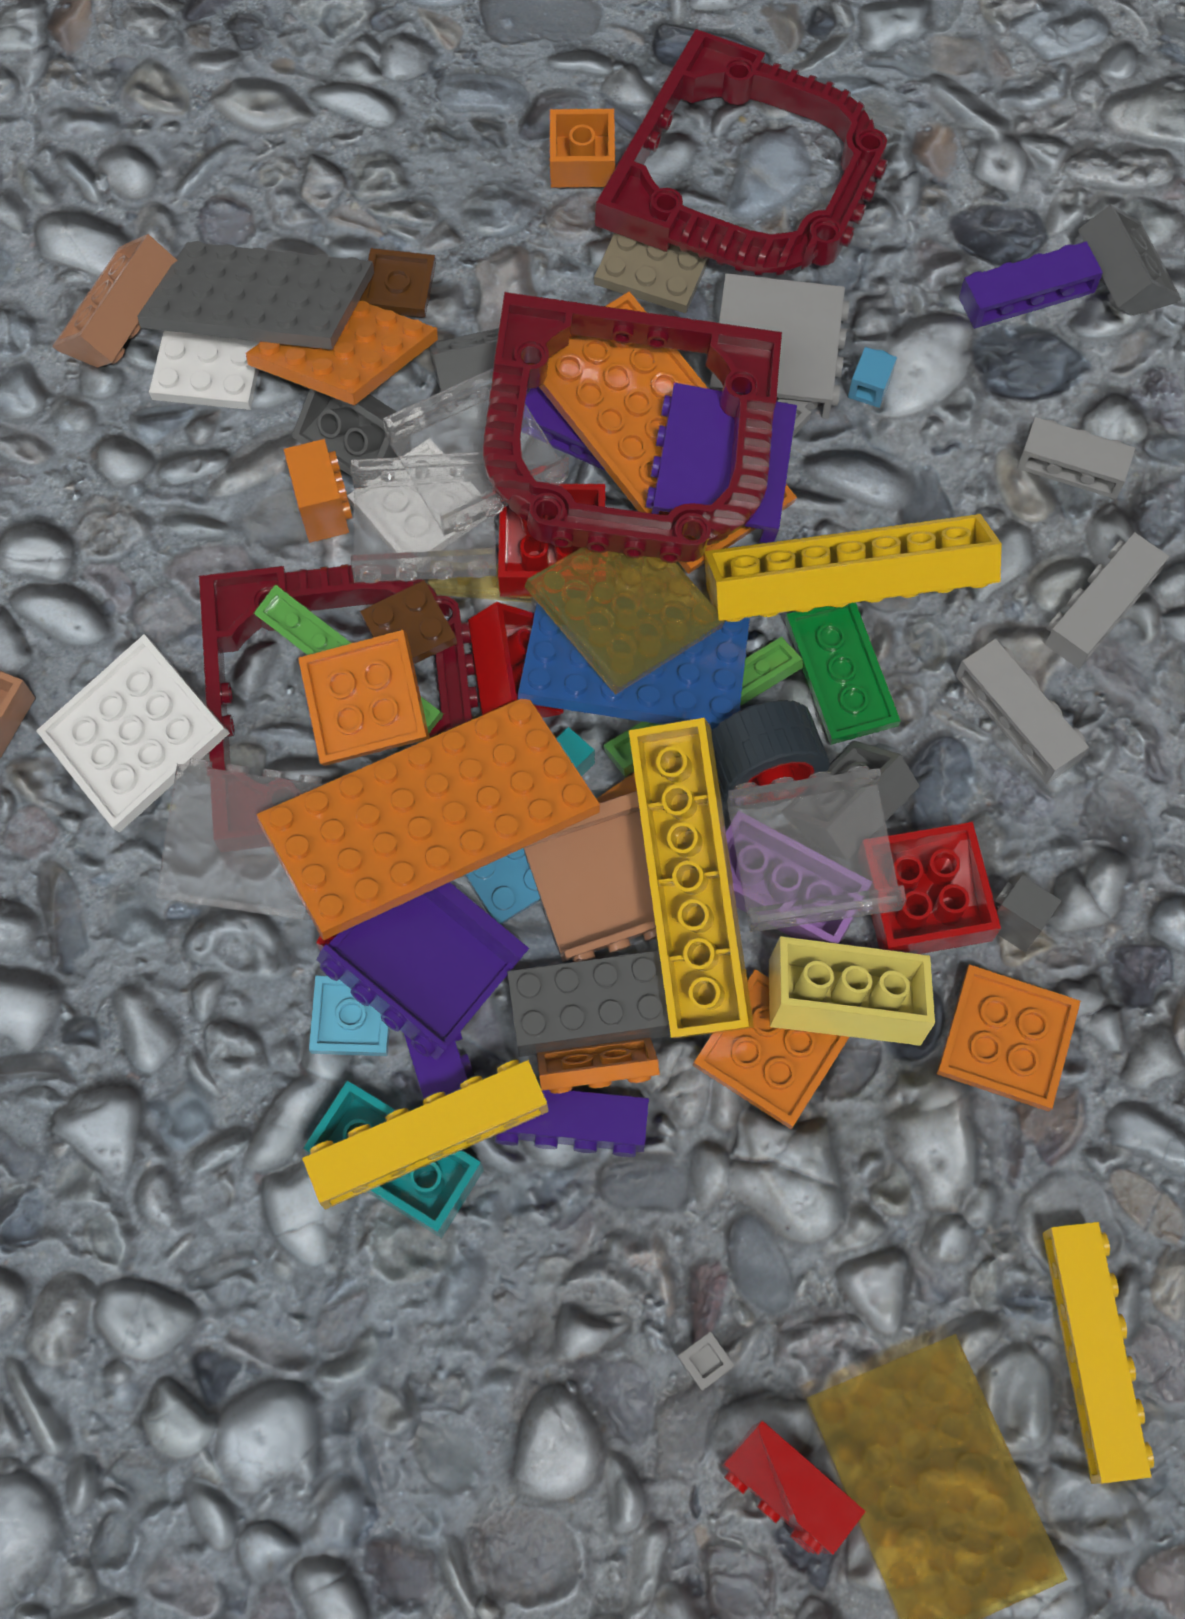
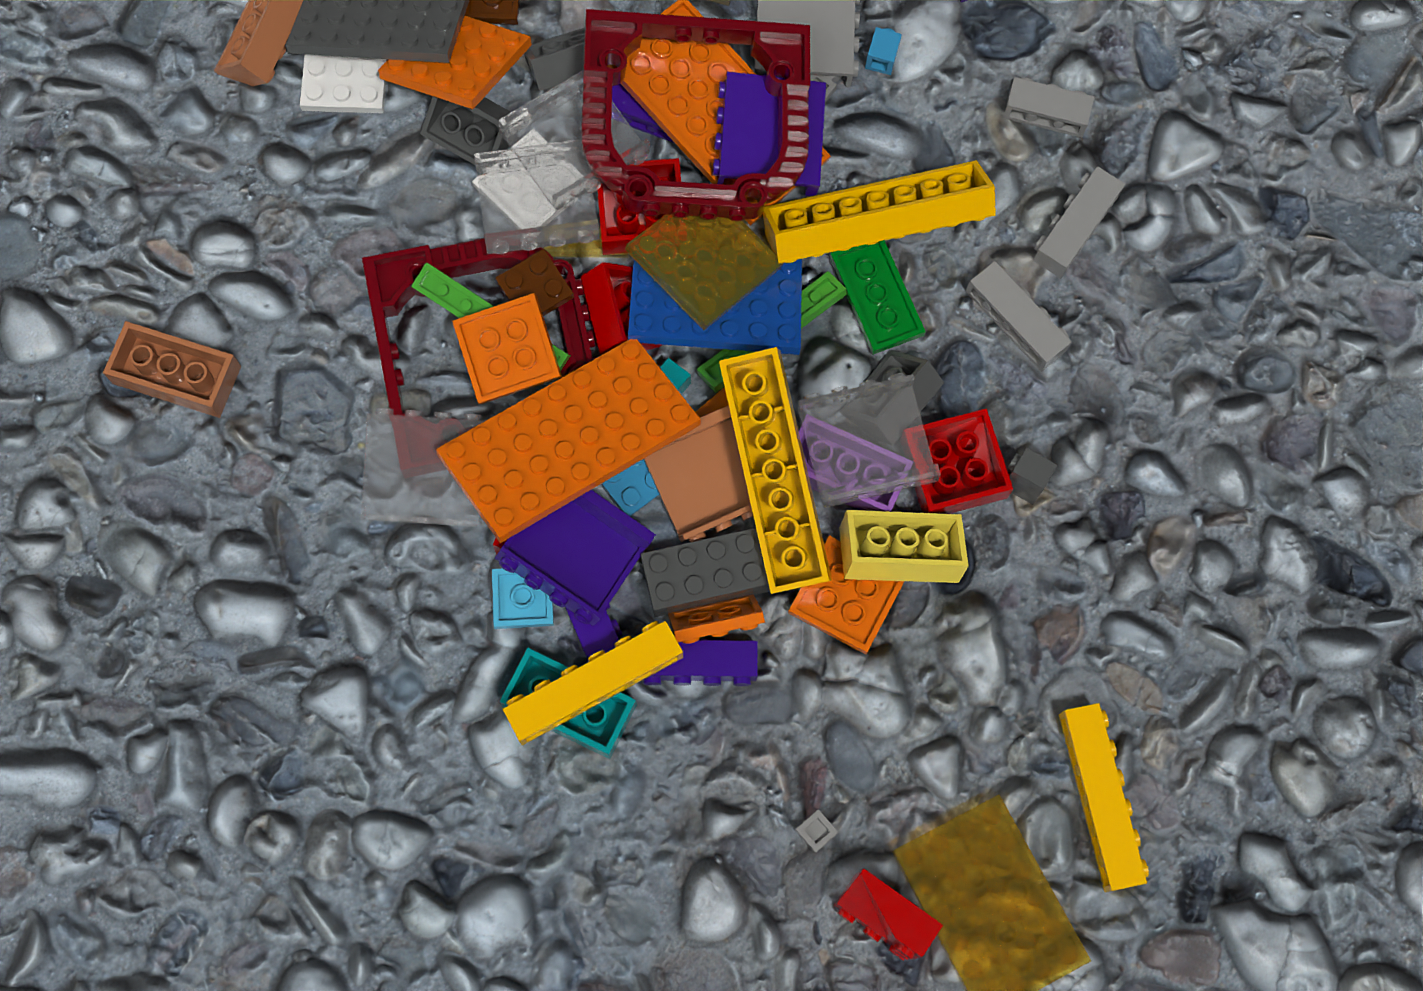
camera: 10 degrees left, 5 degrees up
white plate [36,634,230,833] -> none
orange brick [284,439,353,543] -> none
black wheel [711,700,830,810] -> none
orange plate [936,964,1081,1112] -> none

